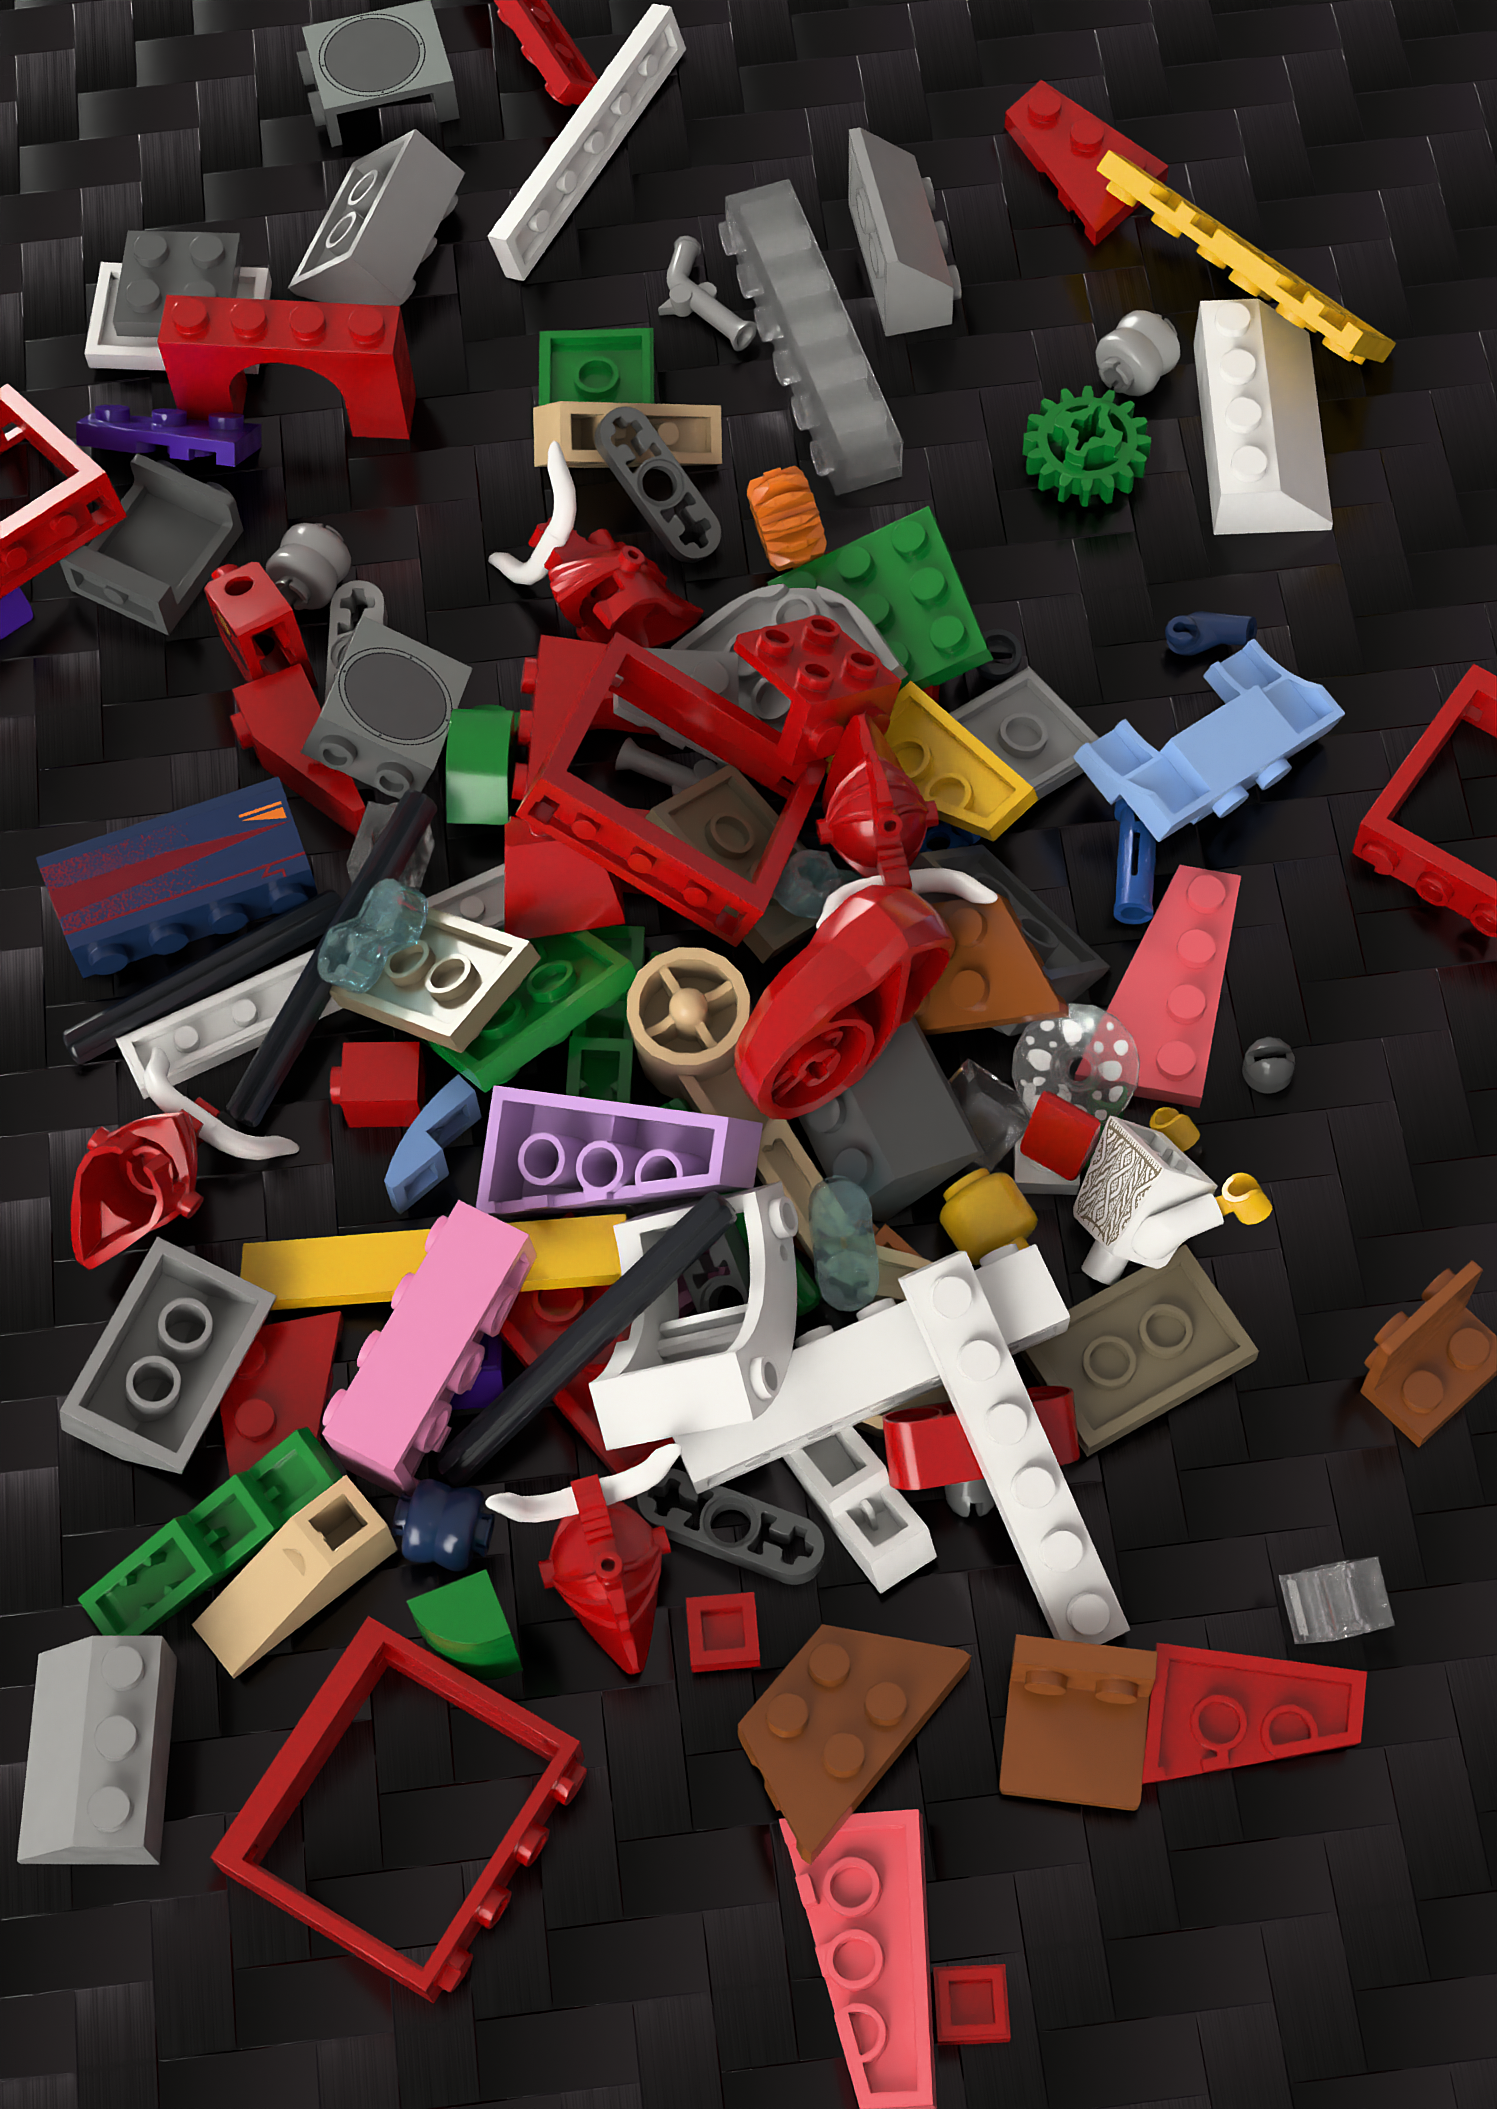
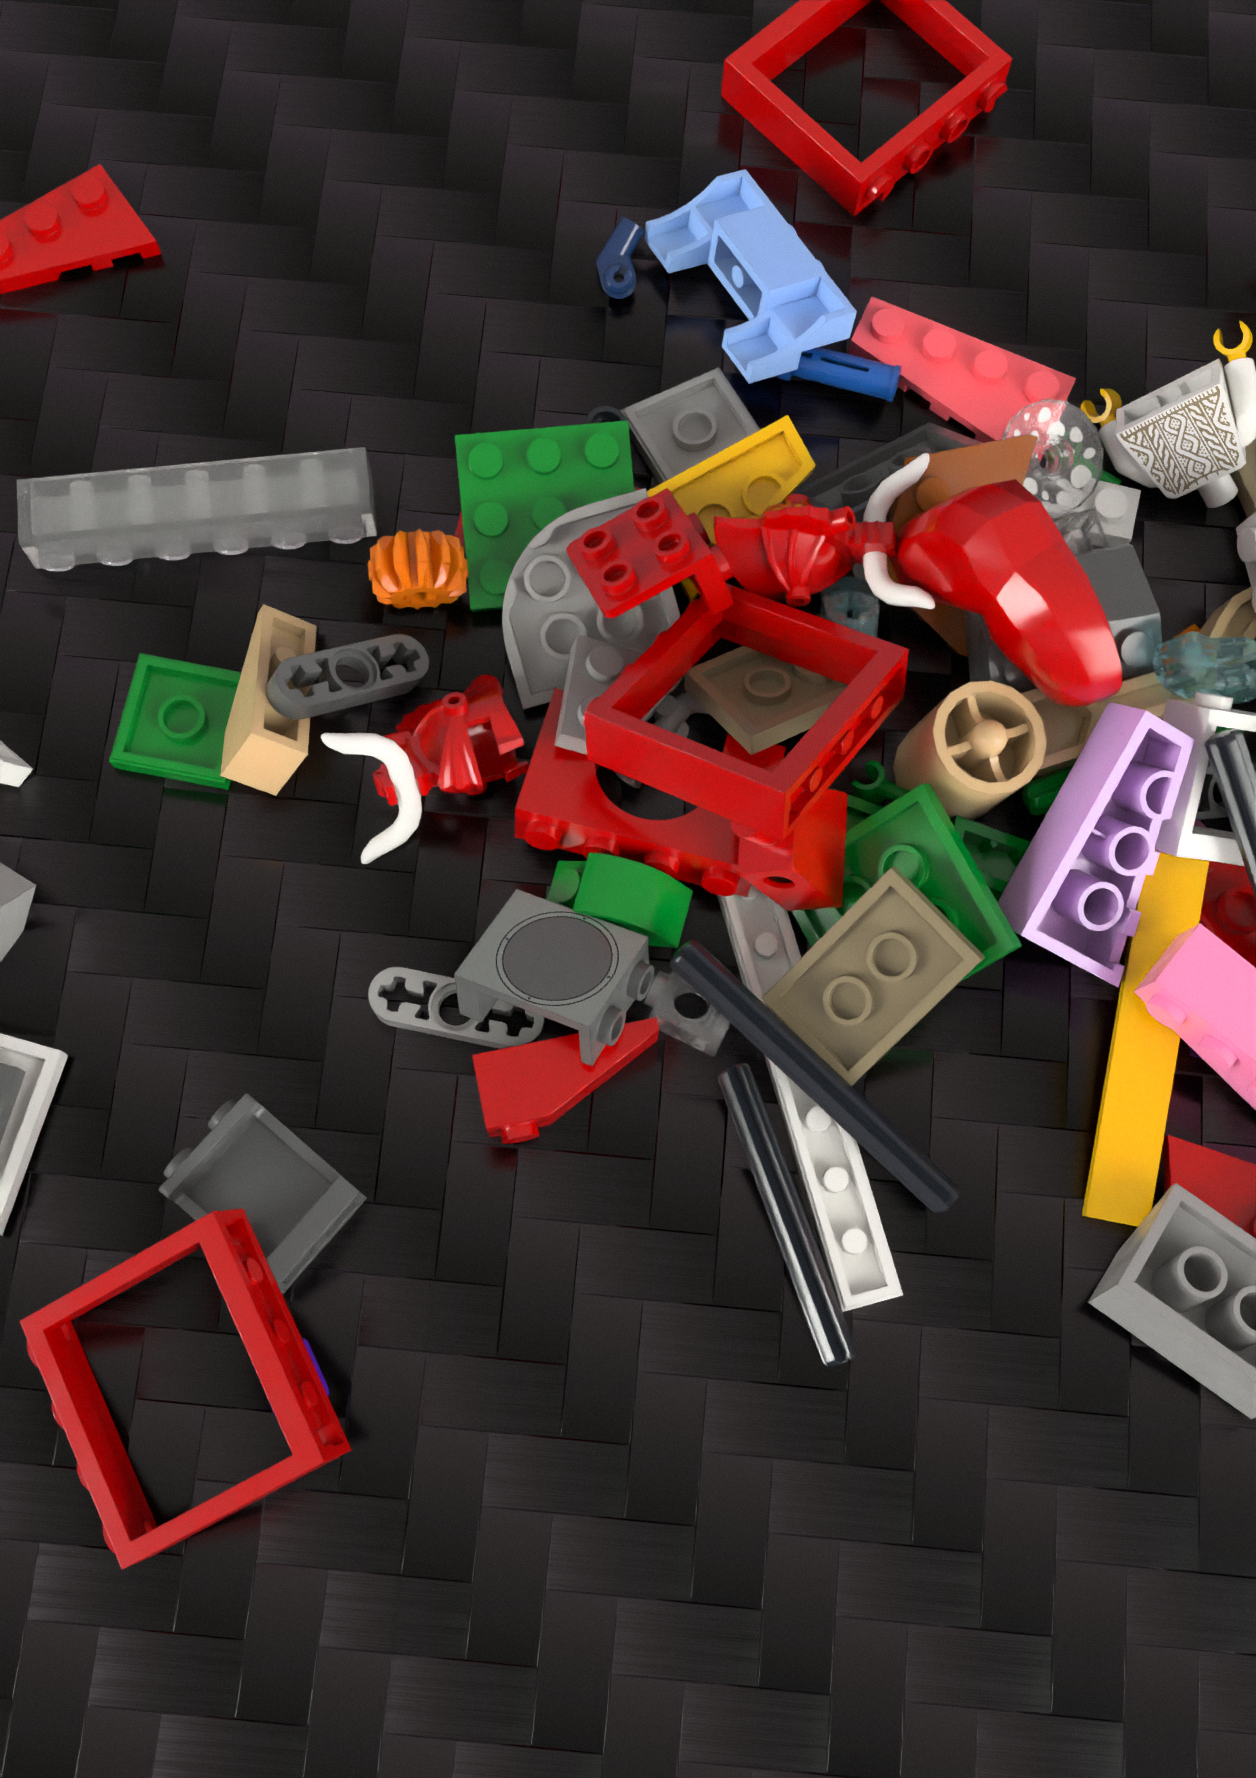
camera: 85 degrees left, 10 degrees up
dark blue slope [36,776,318,978] -> none
red helmet [71,1047,299,1270] -> none
dark purple wing [76,405,262,467] -> none
red arch [157,295,417,439] -> none
red torso [204,562,318,688] -> none
light grey piece [266,523,351,610] -> none
clear light blue piece [318,878,428,994] -> none
red brick [330,1042,427,1127] -> none
medium blue slope [384,1074,482,1215] -> none
light grey piece [658,236,757,351] -> none
light grey slope [849,127,961,336] -> none
yellow head [939,1167,1038,1265] -> none
red slope [1020,1090,1101,1181] -> none
green gear [1022,386,1151,507] -> none
light grey piece [1095,310,1181,396] -> none
yellow wing [1096,150,1396,365] -> none
white slope [1194,299,1333,535] -> none
dark grey hinge [1242,1037,1295,1093] -> none

